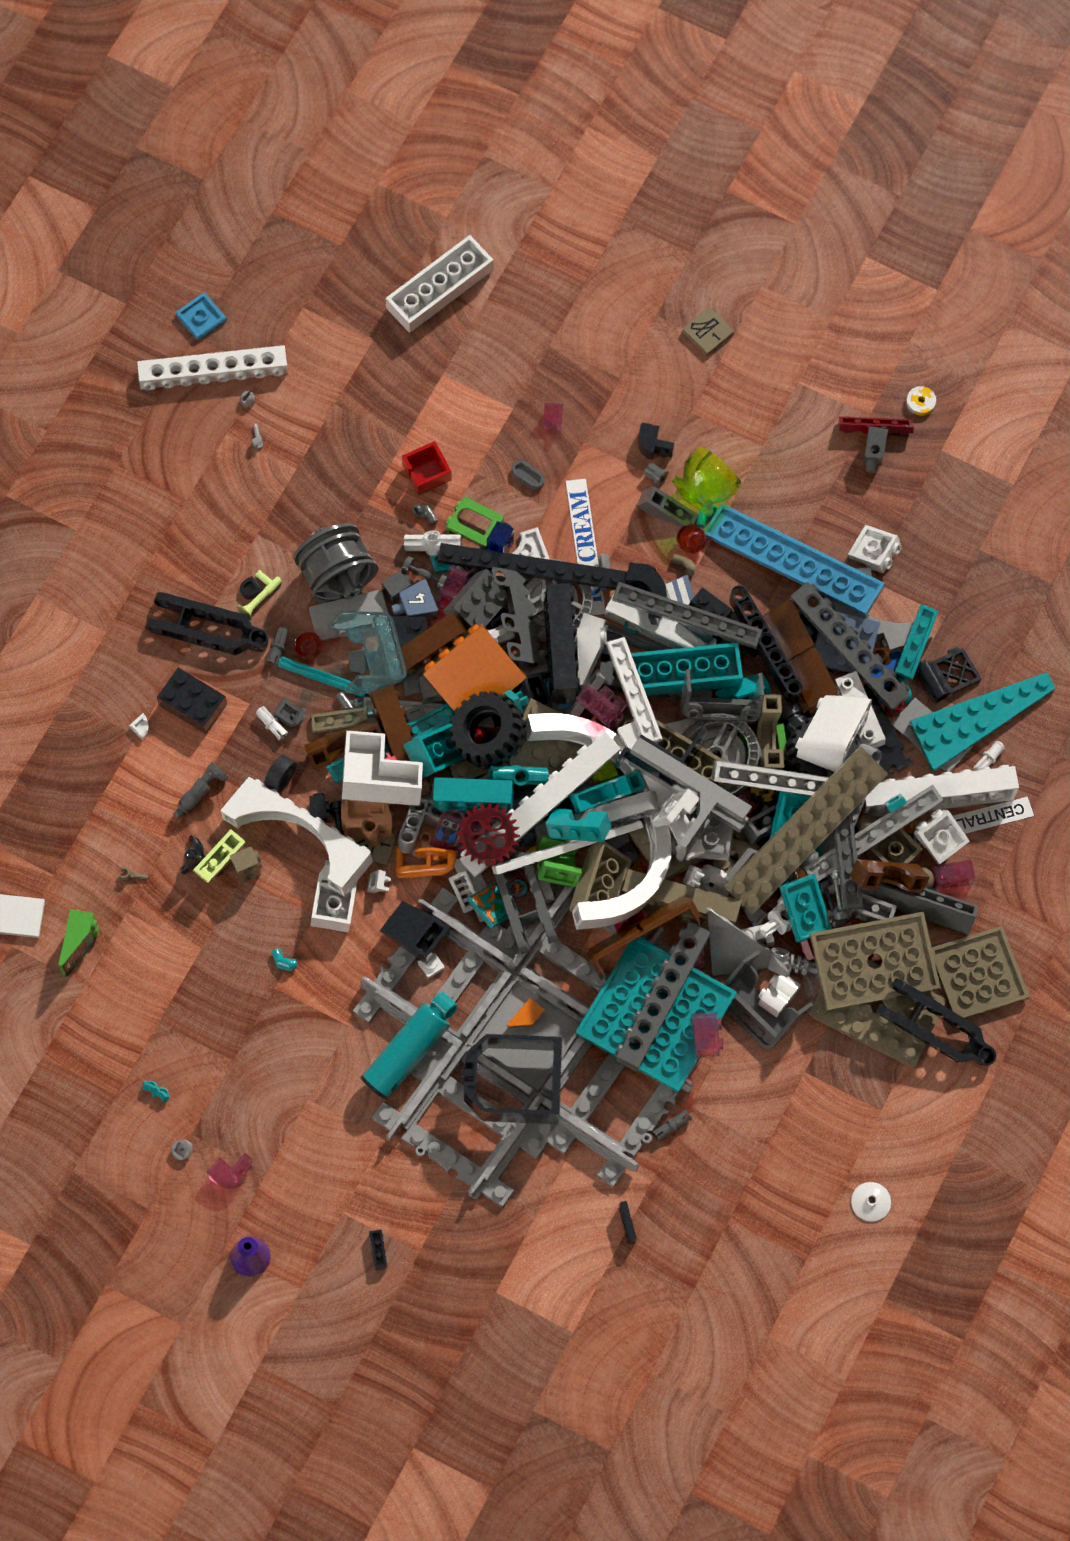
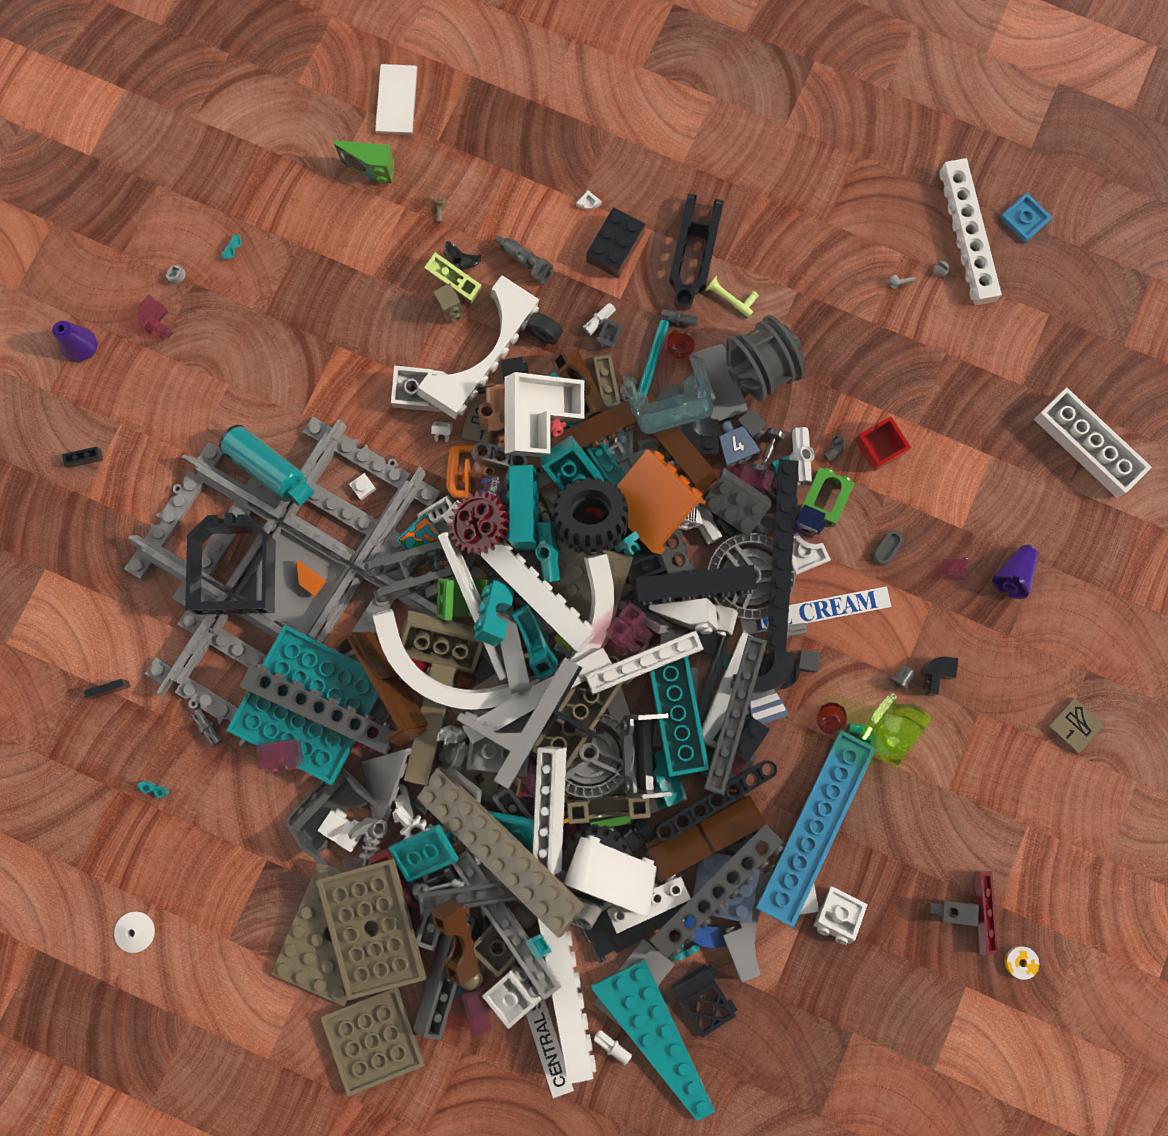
camera: 90 degrees right, 10 degrees up
black tile [240,576,262,599] -> none
teal arm [271,948,298,971] -> none
black slope [379,901,450,965] -> none
dark grey piece [492,567,547,663] -> none
dark grey slope [636,486,698,531] -> none
white plate [651,788,700,827] -> none
dark tan arm [672,554,696,576] -> none
reddish brown plate [873,647,891,665] -> none
black piece [876,978,997,1066] -> none
teal tile [894,604,939,681] -> none
none -> teal piece [138,781,169,798]
none -> dark grey tile [799,650,821,672]
none -> dark purple cone [992,545,1038,599]

